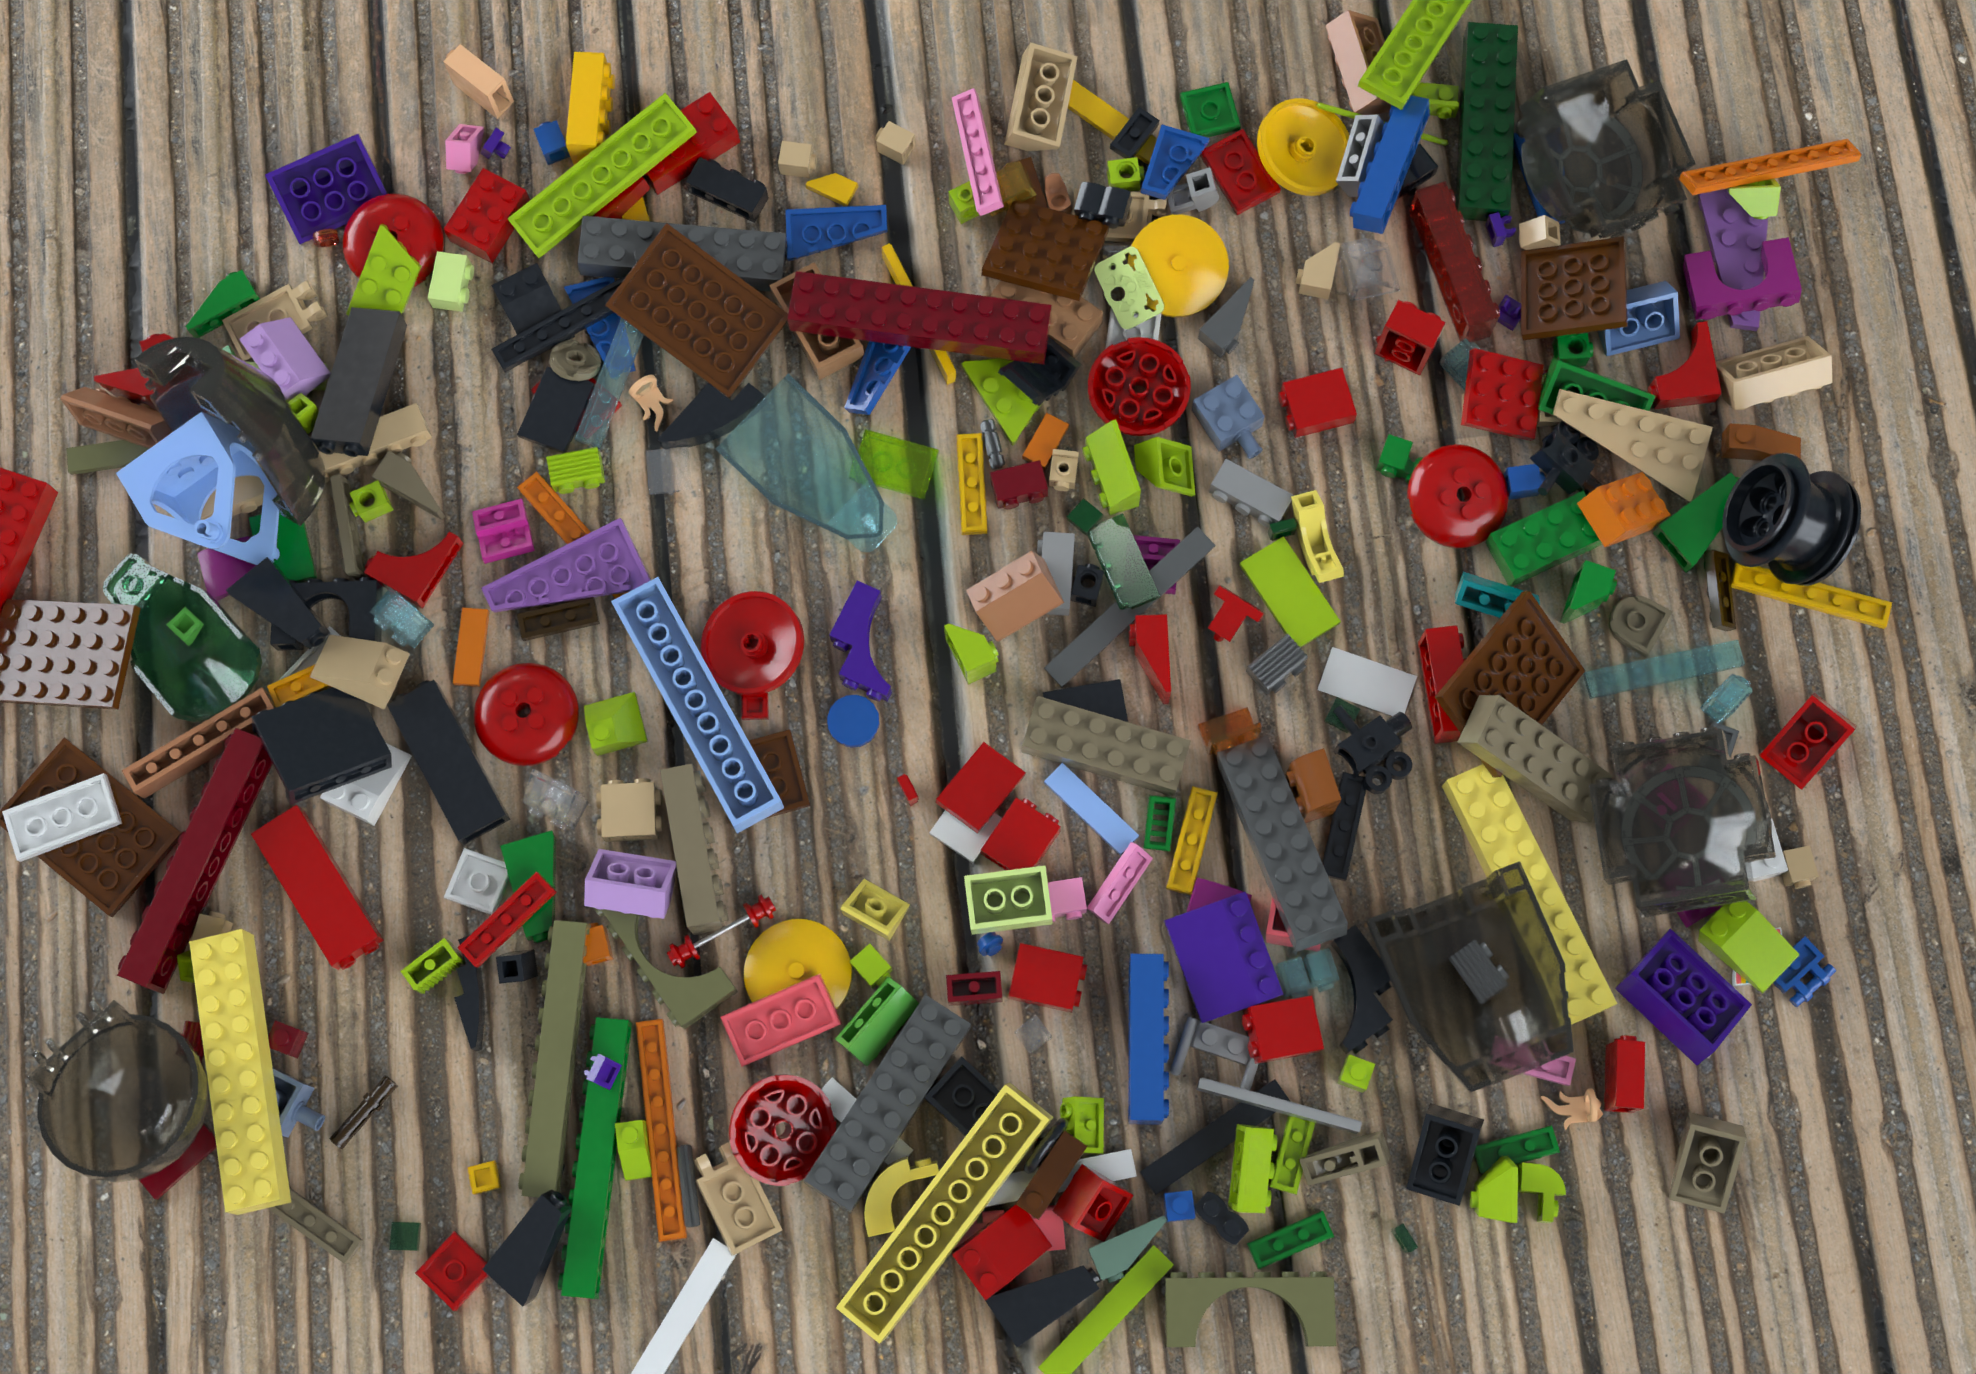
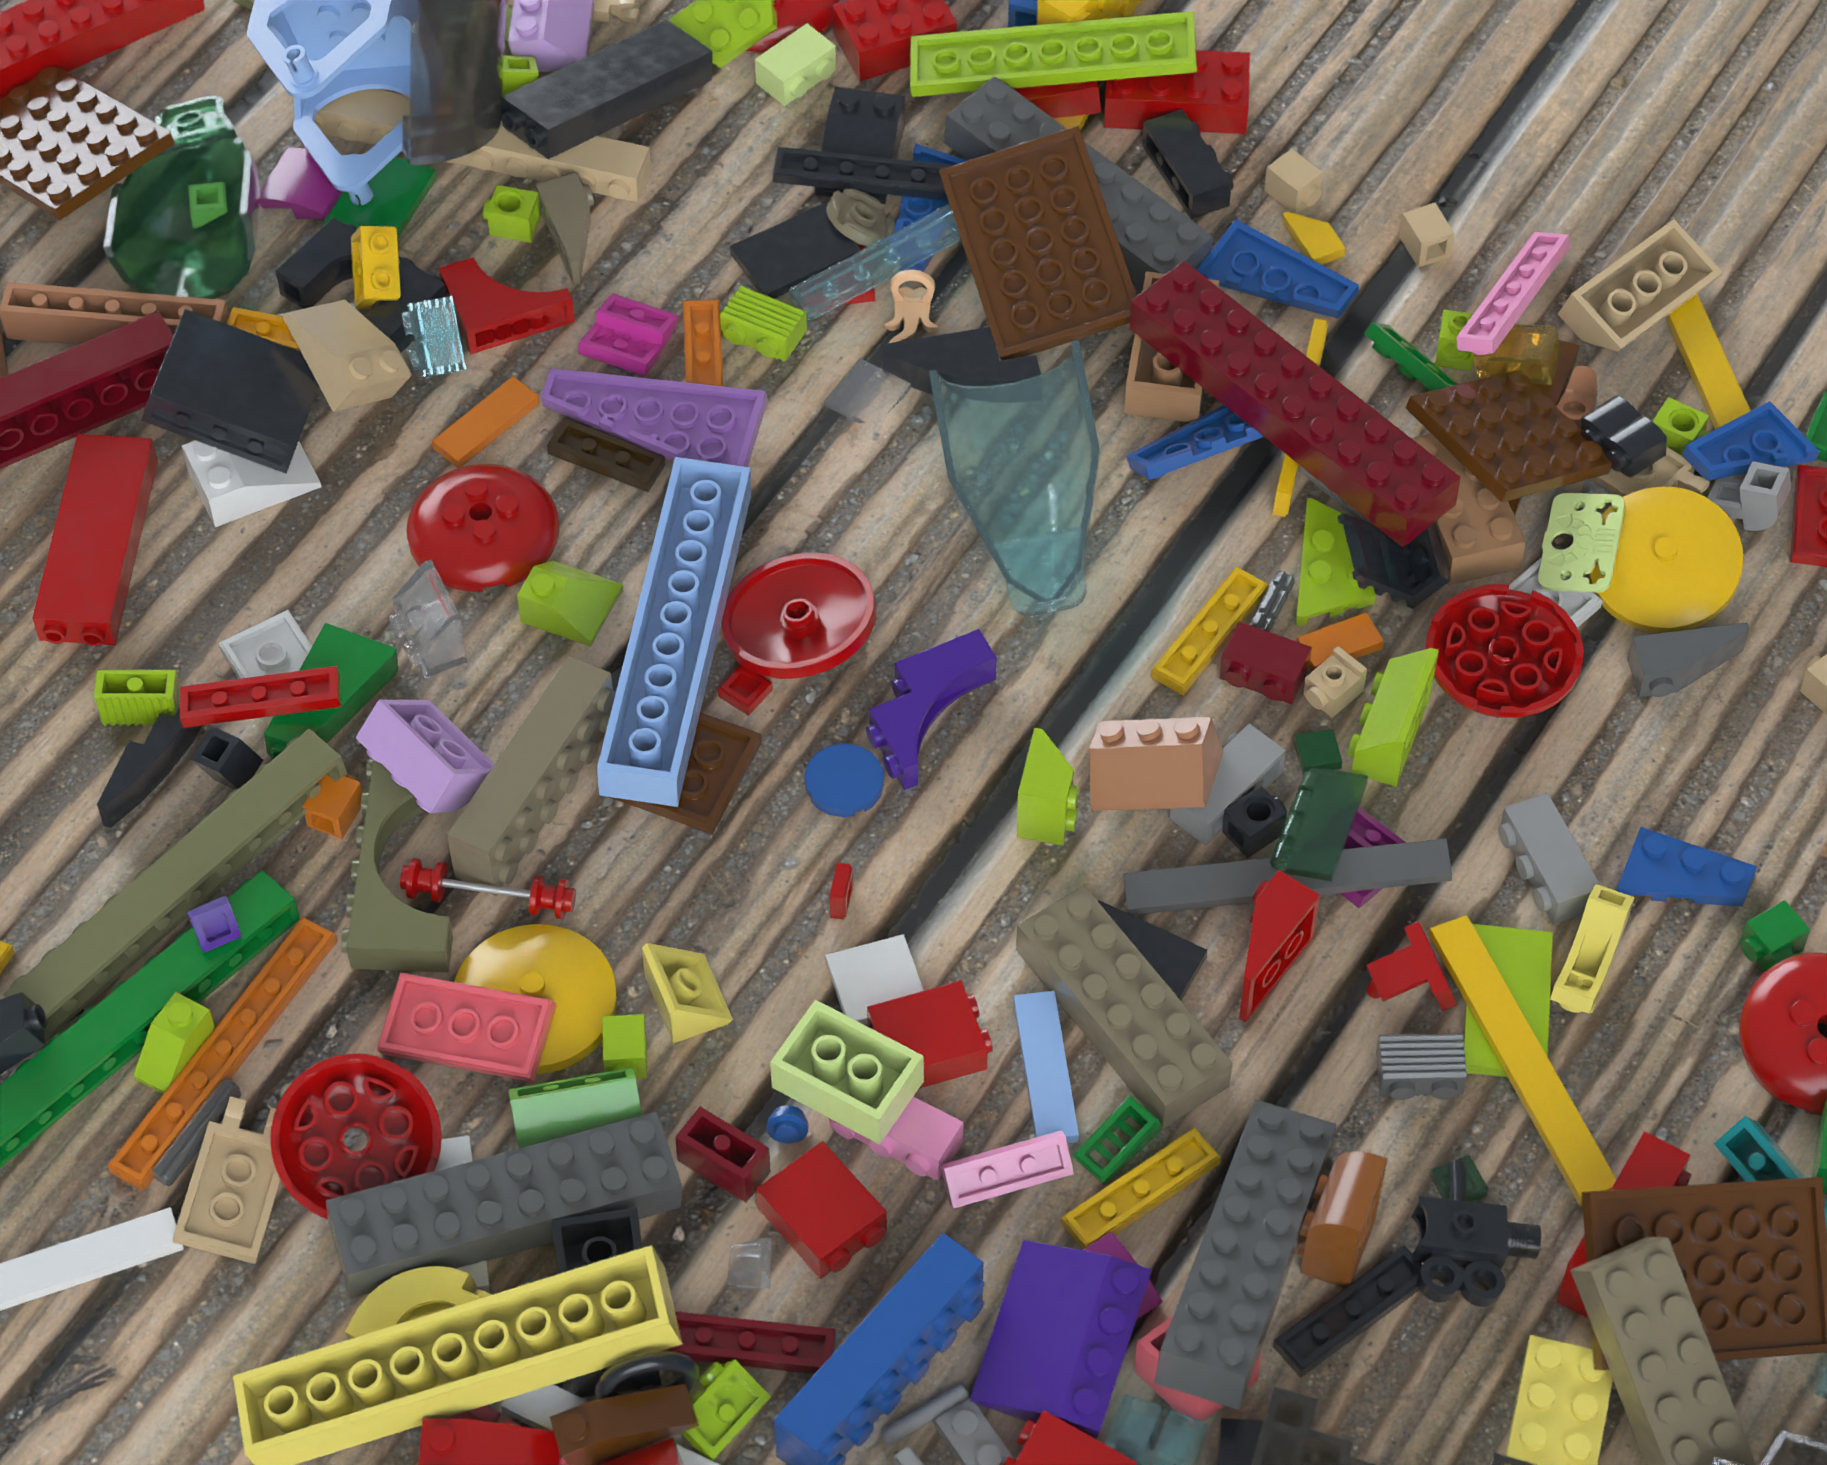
camera: 35 degrees right, 20 degrees down
black slope [226,557,330,649] -> none
dark tan plate [329,474,366,580] -> none
black brick [387,680,511,845] -> none
tan brick [596,778,663,842] -> none
clear neon green tile [850,429,939,499] -> none
red tile [935,742,1026,834] -> none
black plate [1110,107,1160,159] -> none
lime slope [1134,437,1195,497] -> none
sand blue brick [1192,375,1265,459] -> none
clear orange bracket [1197,707,1262,757] -> none
dark green tile [1268,518,1298,541] -> none
red brick [1278,367,1357,438] -> none
white sticker [1317,647,1417,716] -> none
none -> yellow bracket [351,226,400,309]
none -> dark red plate [659,1311,836,1374]
none -> green plate [1364,322,1458,392]
none -> yellow tile [1429,915,1616,1206]
none -> blue wing [1616,827,1757,907]

